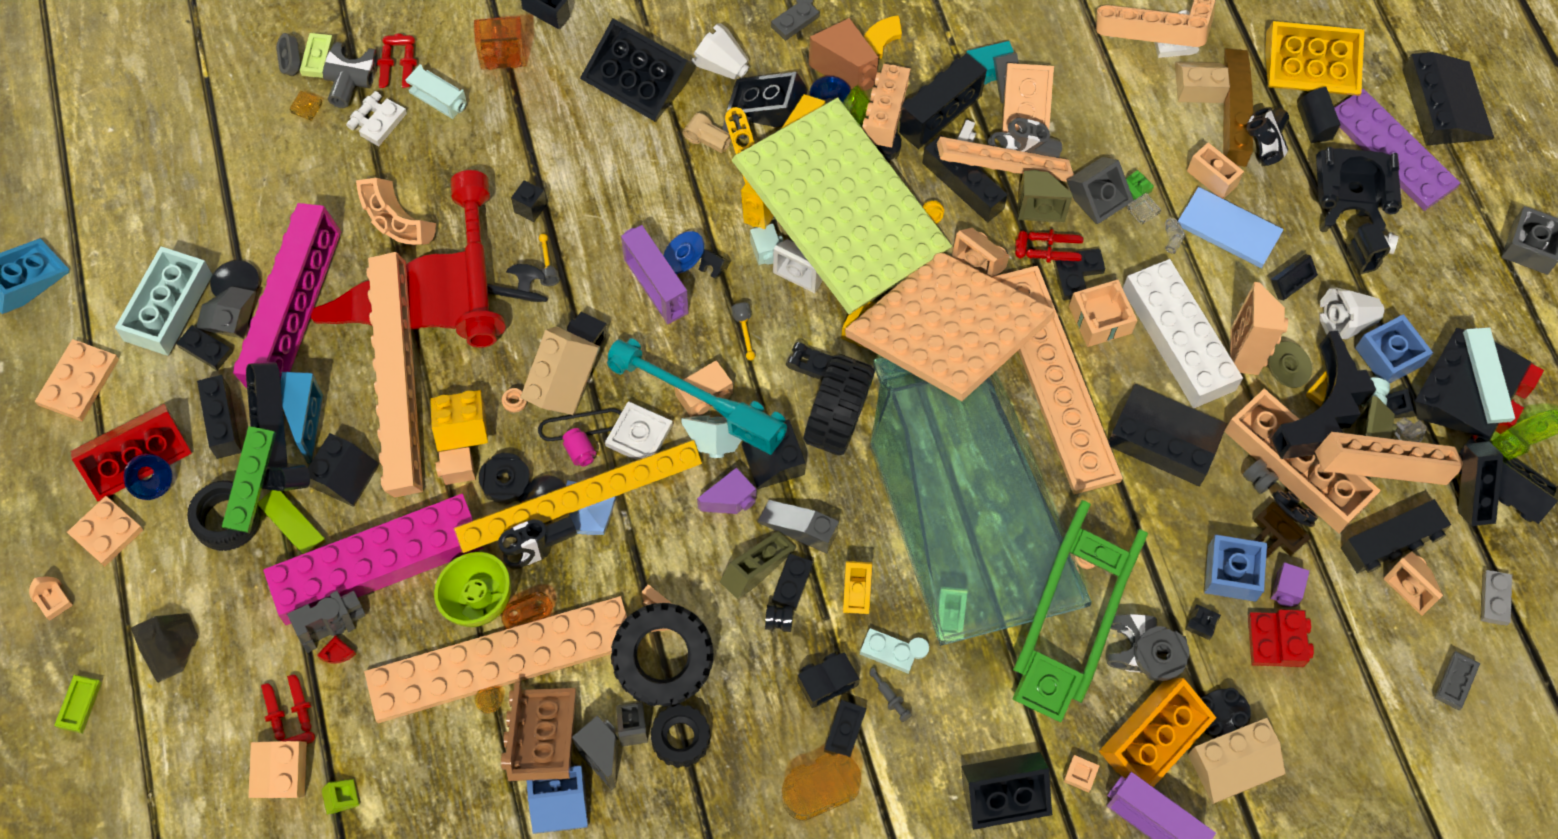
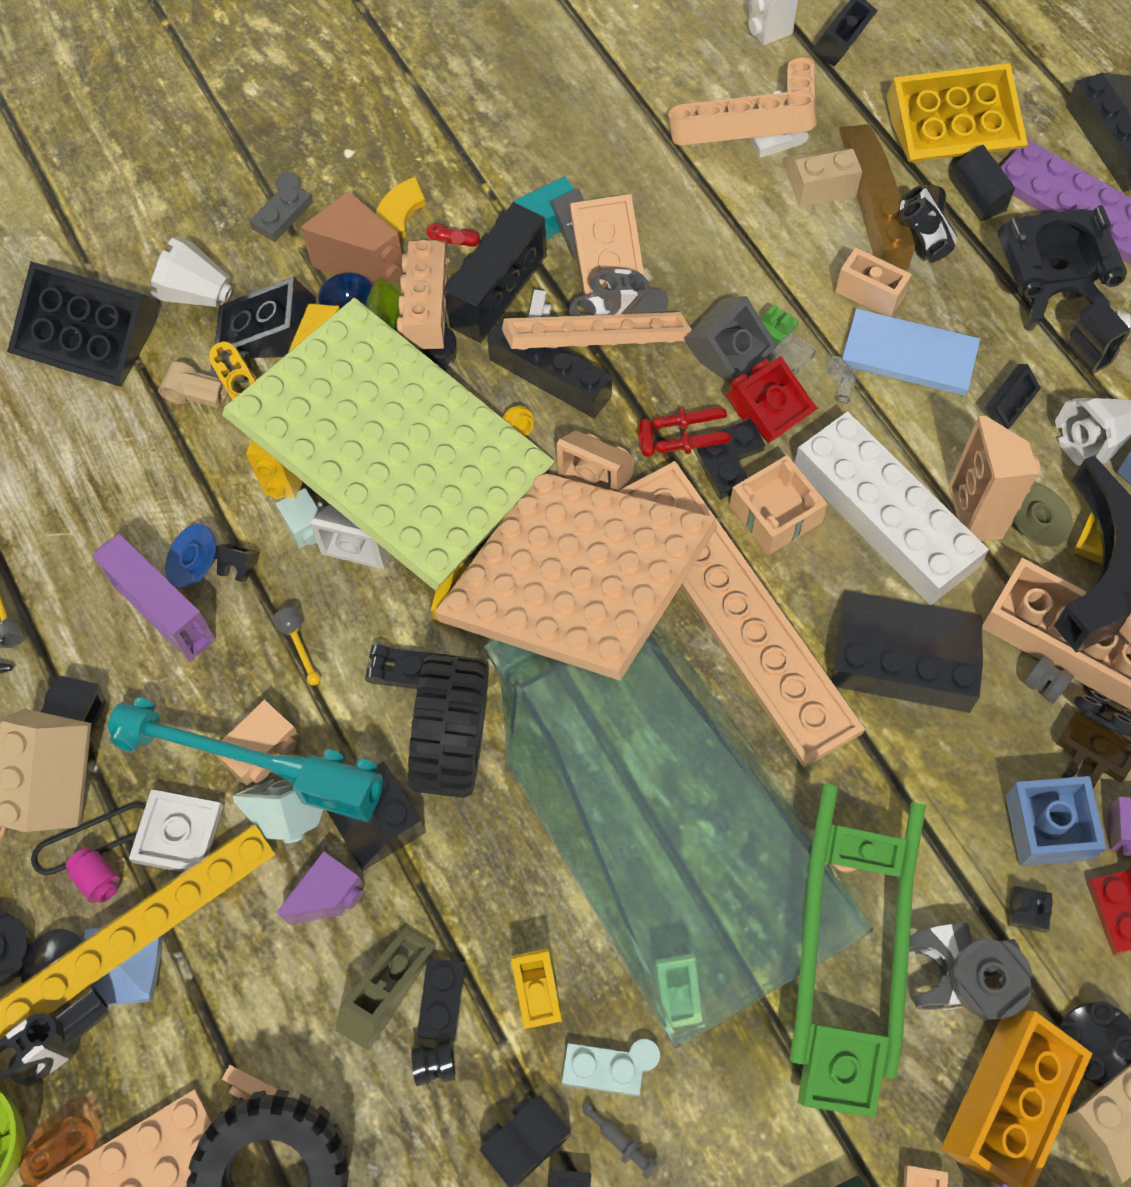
camera: 10 degrees left, 0 degrees up
dark grey slope [758,500,839,554] -> none
olive slope [1018,170,1072,222] -> none
none -> red piece [426,224,480,247]
none -> red plate [725,356,818,444]

